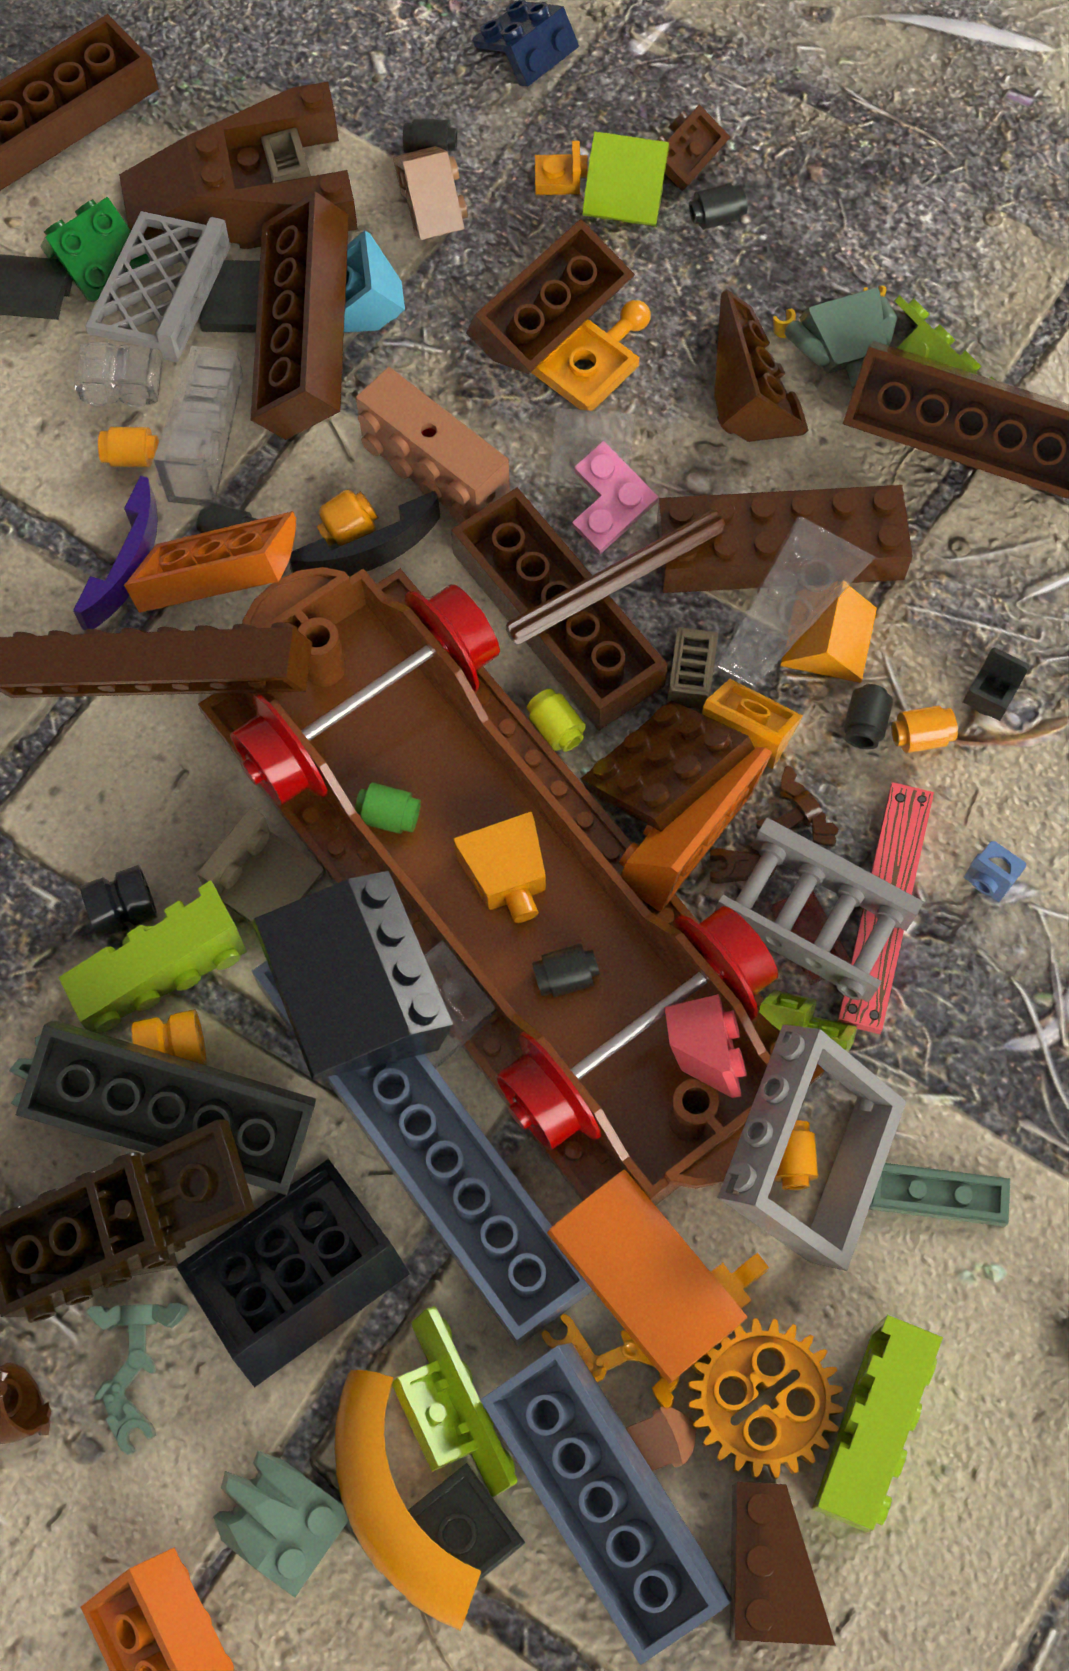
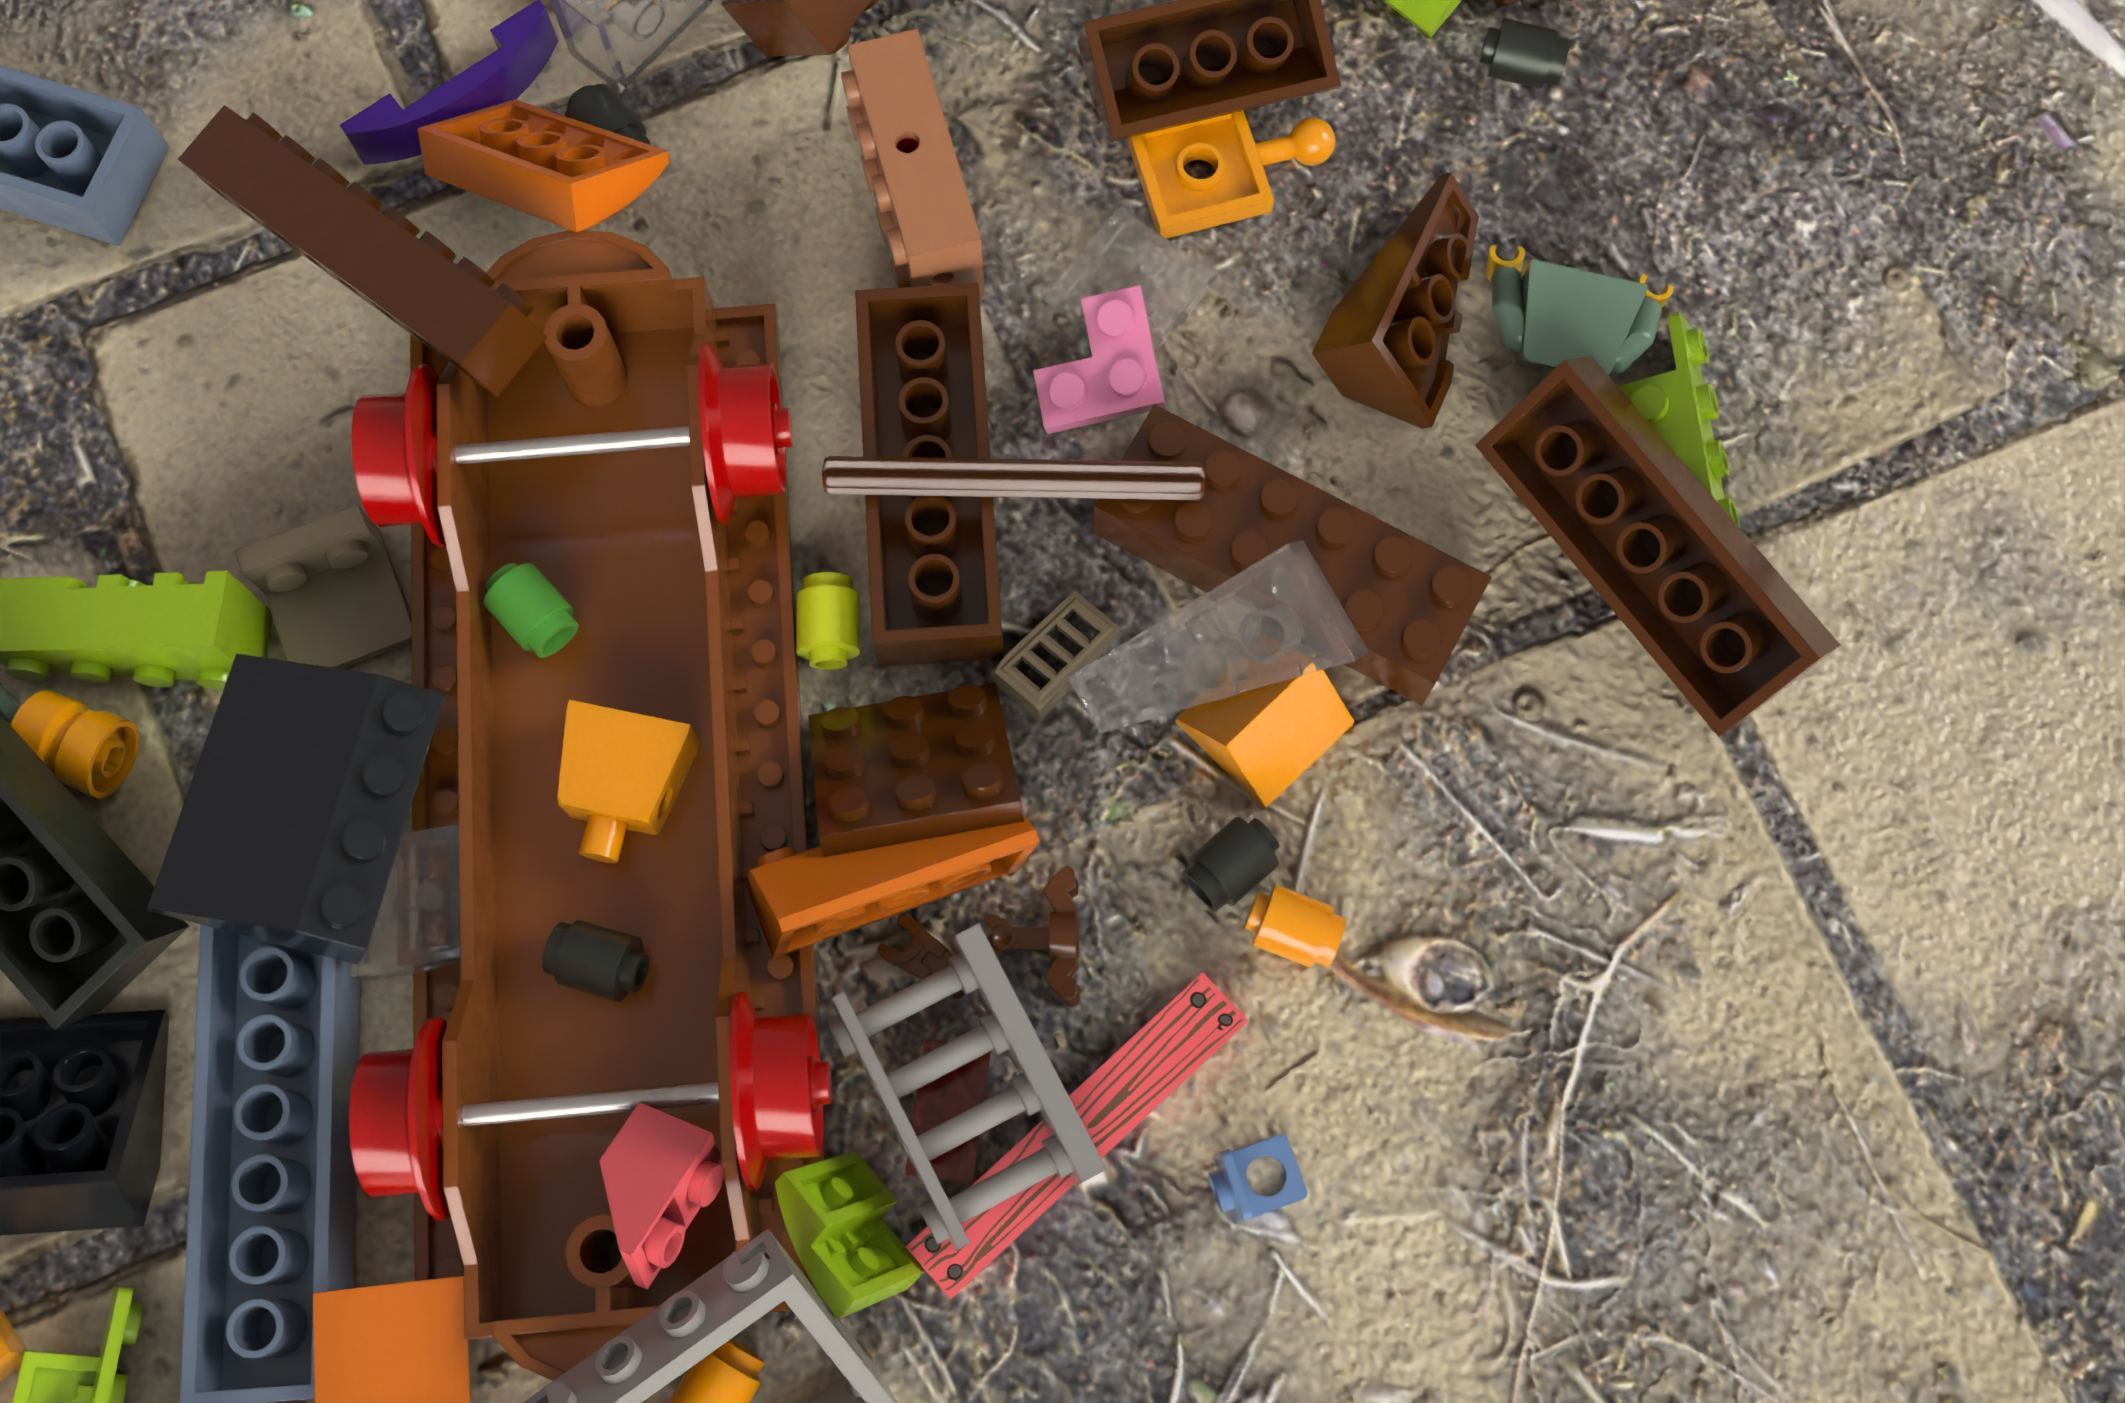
camera: 30 degrees right, 5 degrees up
black wheel [80,865,158,938] -> none
black slope [289,490,440,577] -> none
light orange head [316,489,379,546] -> none
light orange slope [702,678,803,769] -> none
pearl dark grey bracket [962,647,1030,721] -> none

